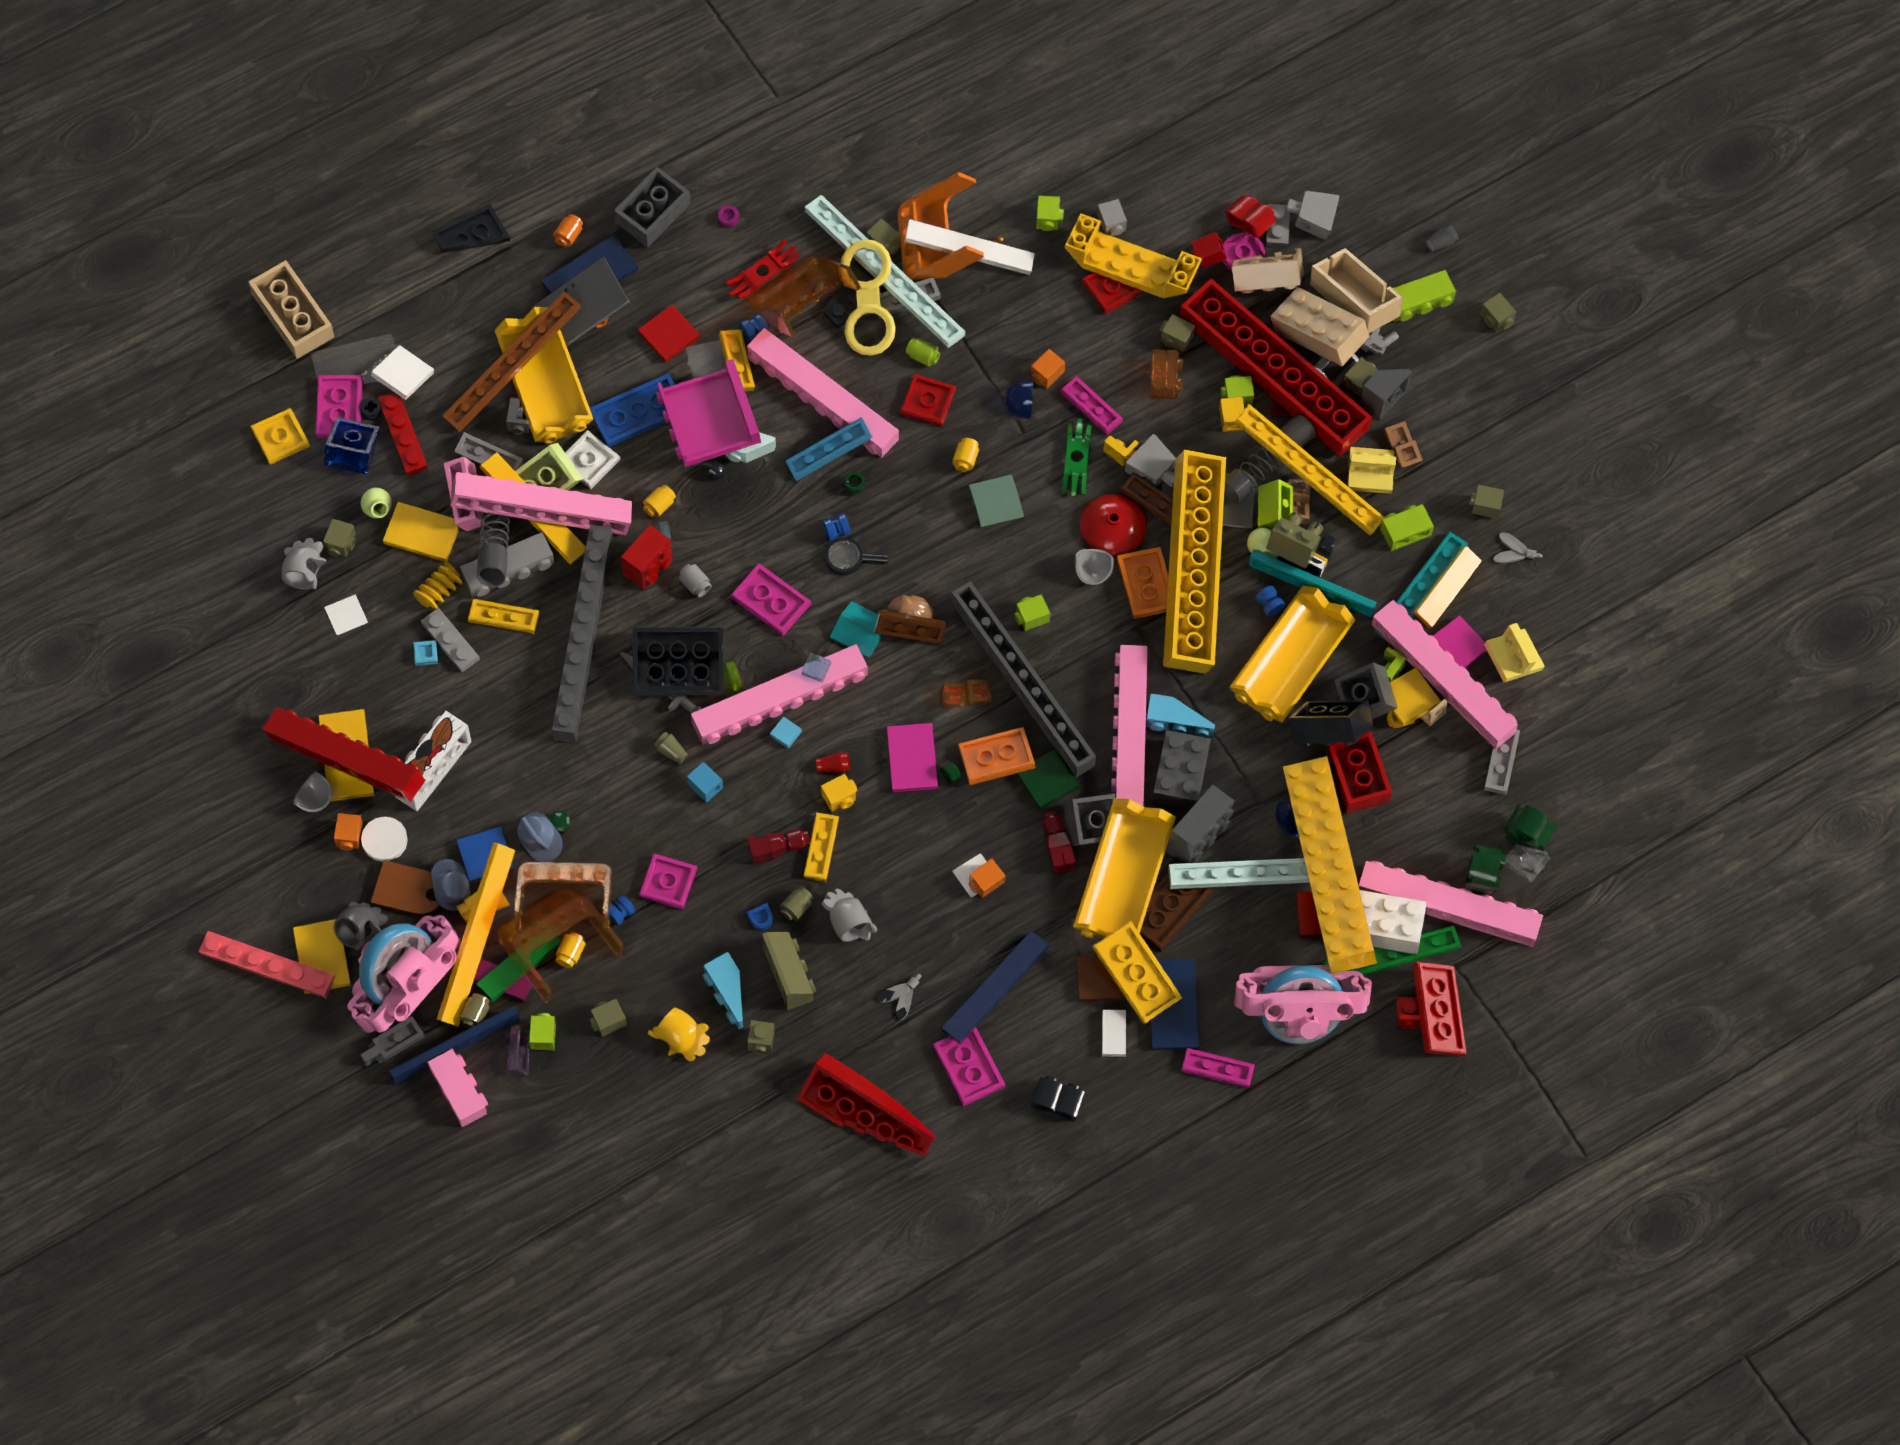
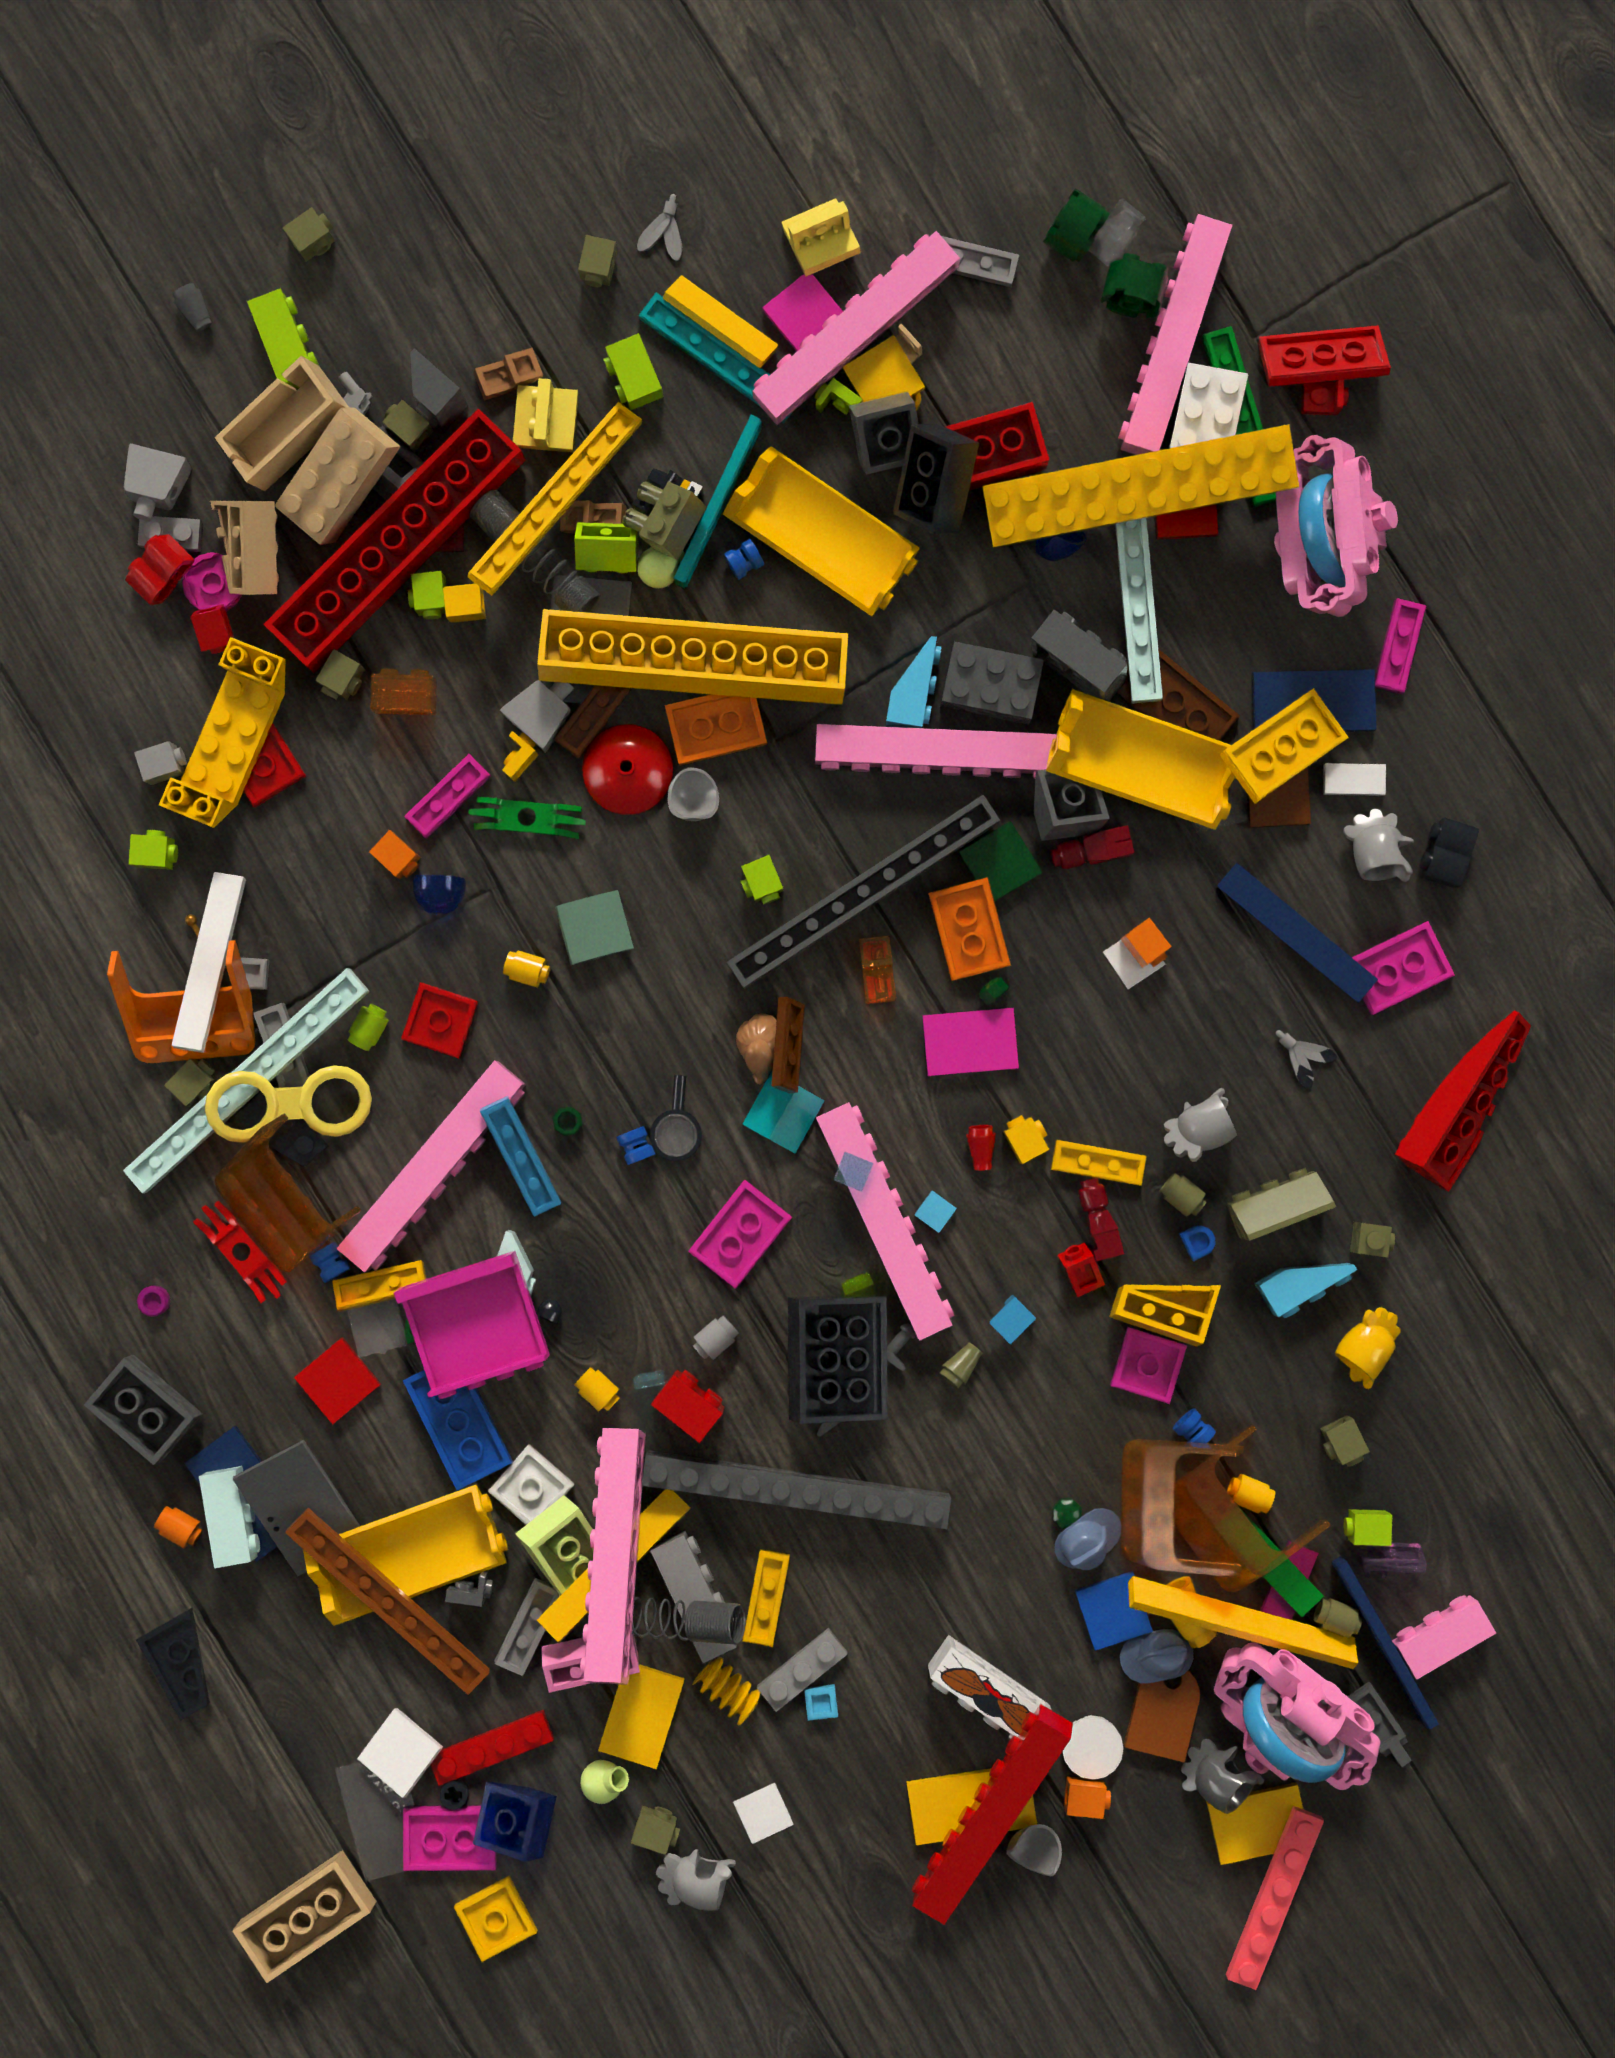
camera: 85 degrees left, 20 degrees up
none -> light aqua brick [199,1466,260,1568]
none -> light grey tile [241,958,269,990]
none -> red bracket [1058,1243,1105,1297]
none -> yellow wedge [1109,1285,1221,1346]
none -> light grey piece [1343,809,1414,882]

